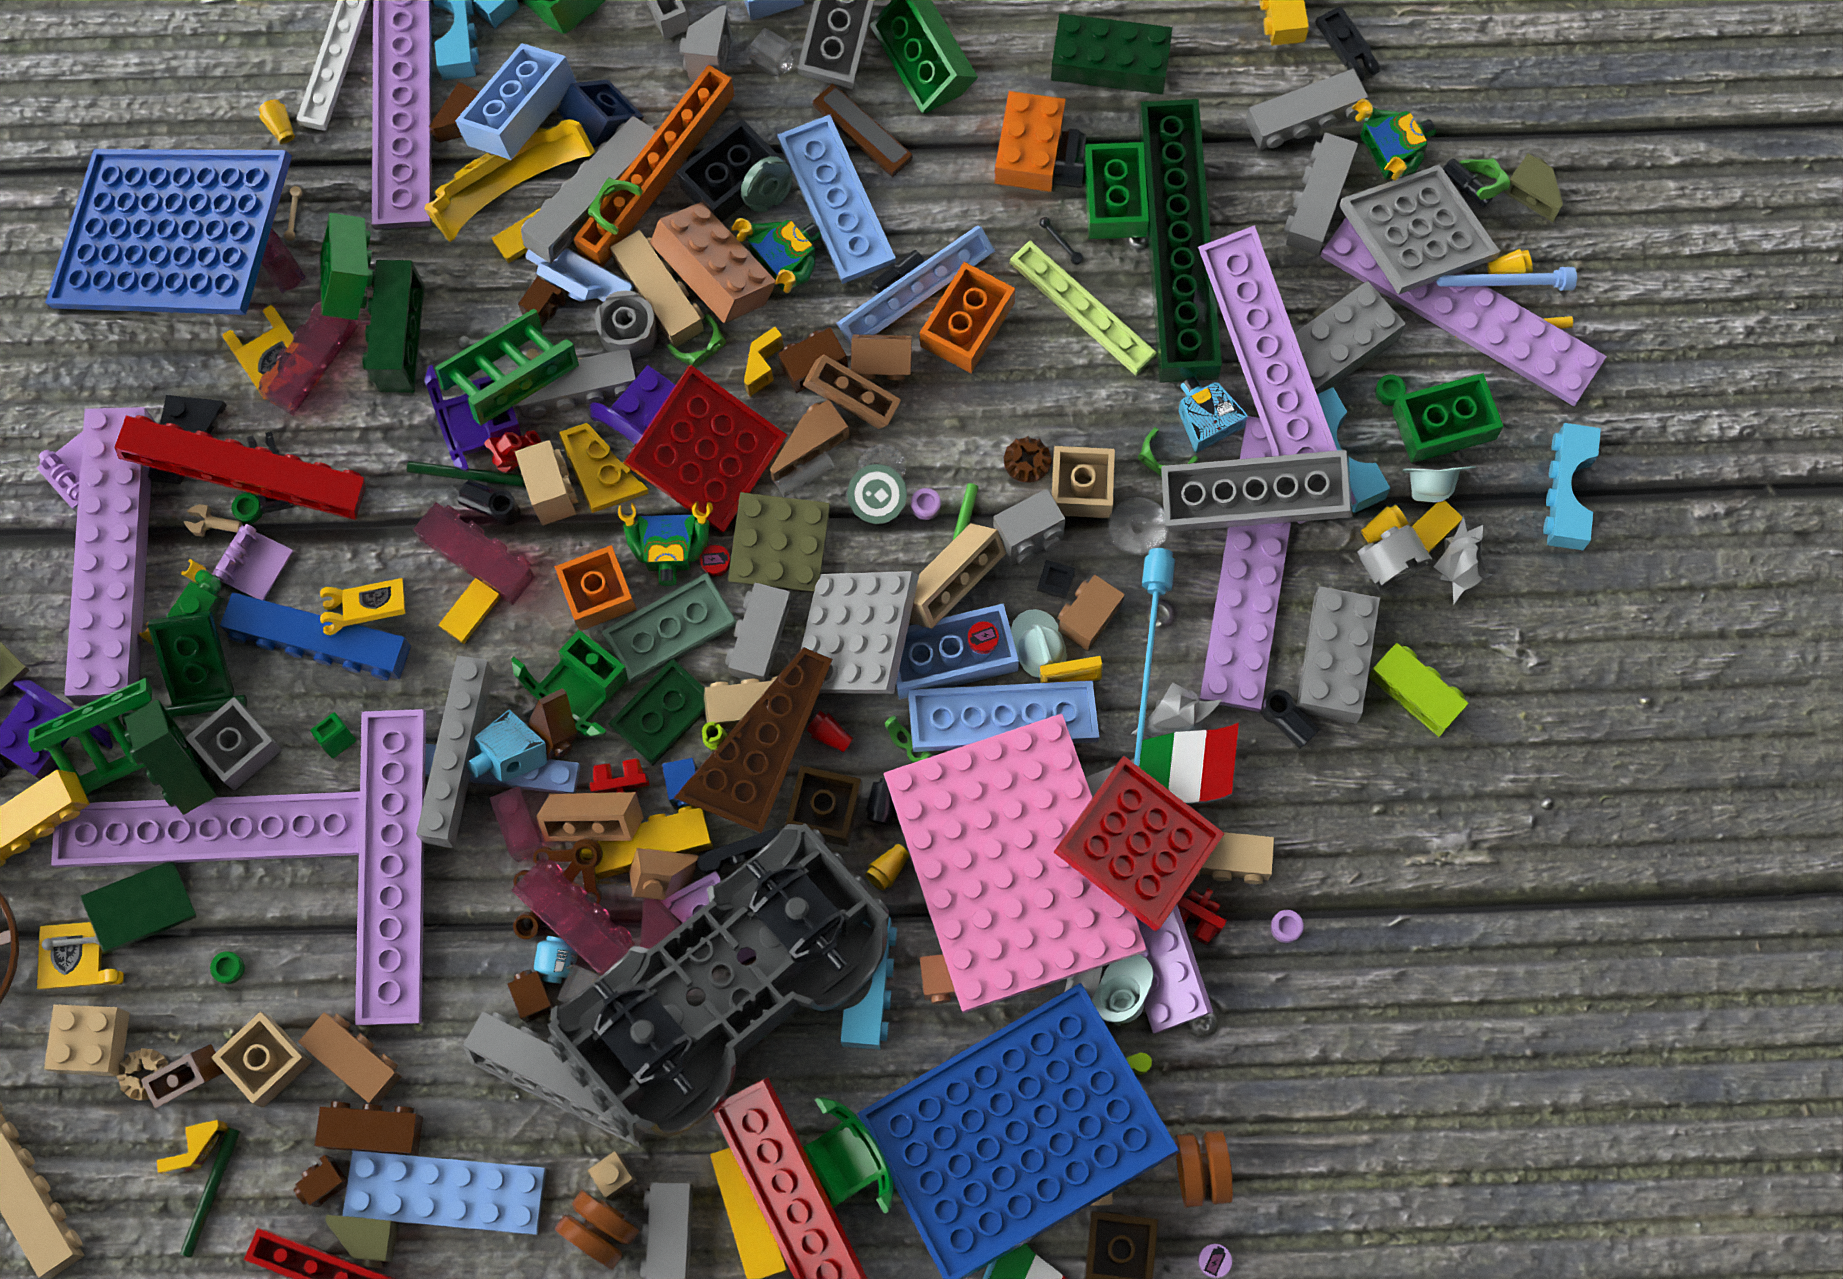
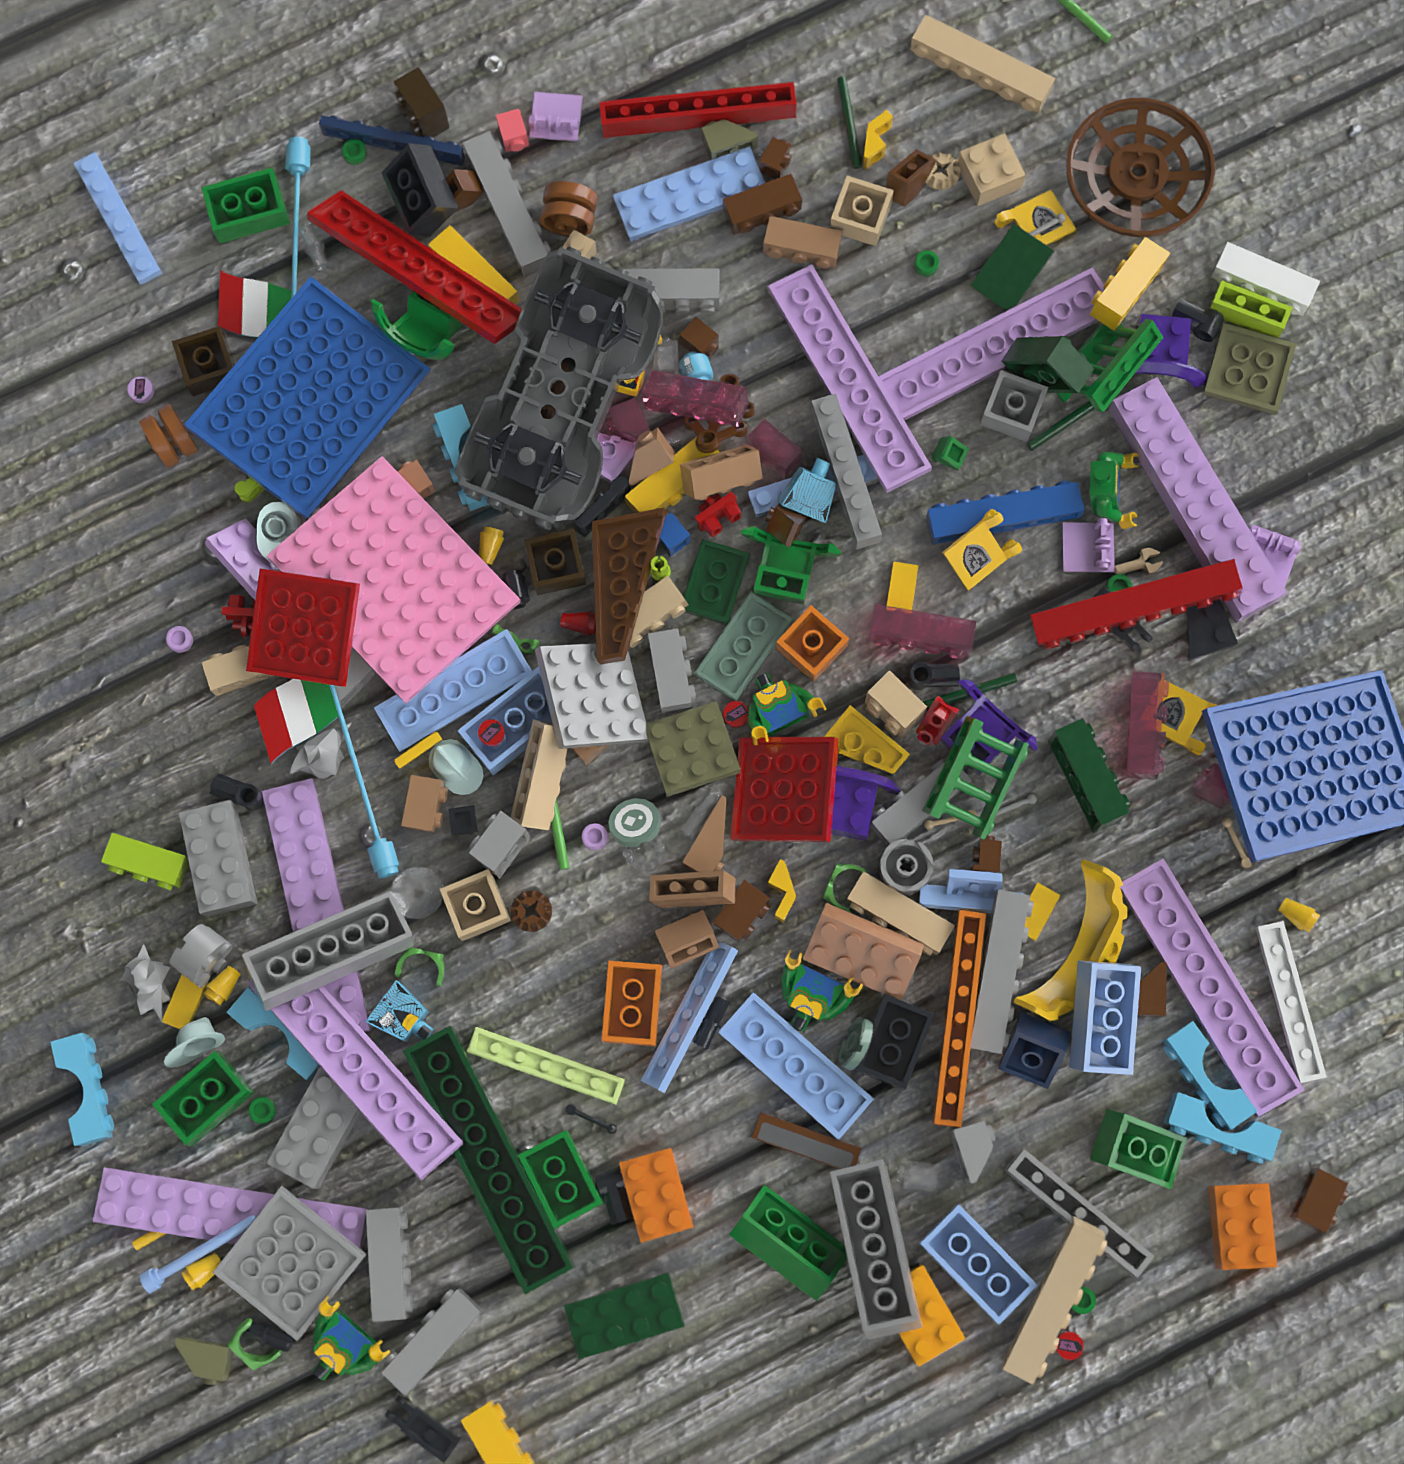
camera: 155 degrees right, 5 degrees up
dark green tile [147,611,234,705] -> none
green brick [319,212,373,320] -> none
bright green cap [588,177,643,234] -> none

